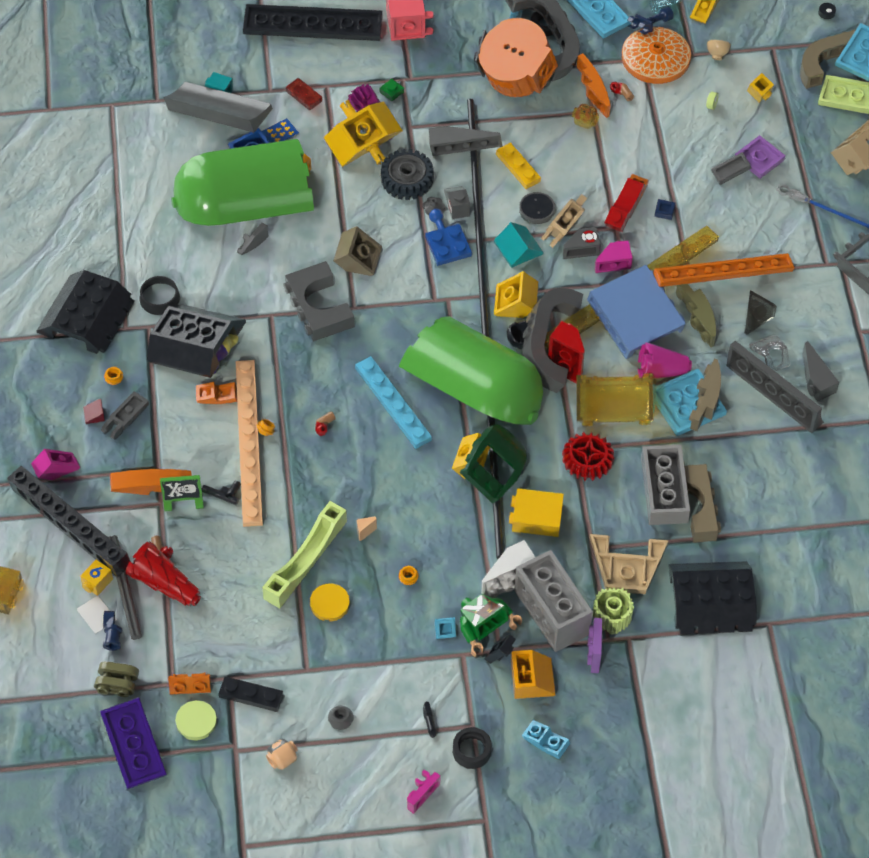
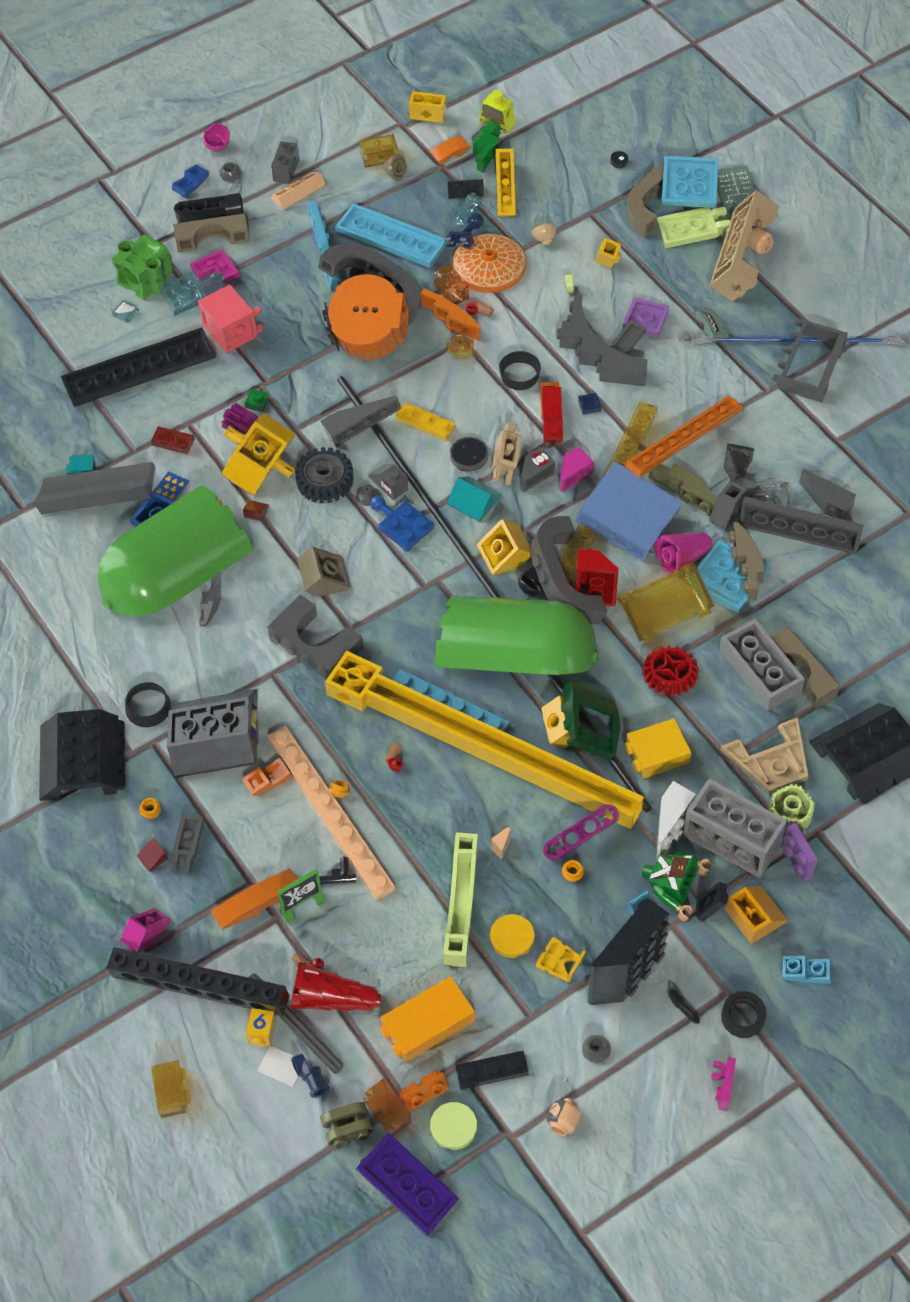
camera: 25 degrees left, 0 degrees up
none -> dark red slope [243,500,269,521]
none -> yellow piece [325,651,644,829]
none -> clear orange hinge [364,1078,412,1136]
none -> light orange brick [379,976,475,1063]
none -> clear orange hinge [433,263,469,305]
none -> black tyre [499,351,541,390]
none -> yellow piece [535,937,587,982]
none -> magenta beam [543,804,619,860]
none -> dark grey arch [556,294,648,386]
none -> black slope [588,898,670,1005]
none -> sand green slope [695,309,729,339]
none -> dark grey slope [709,477,760,530]

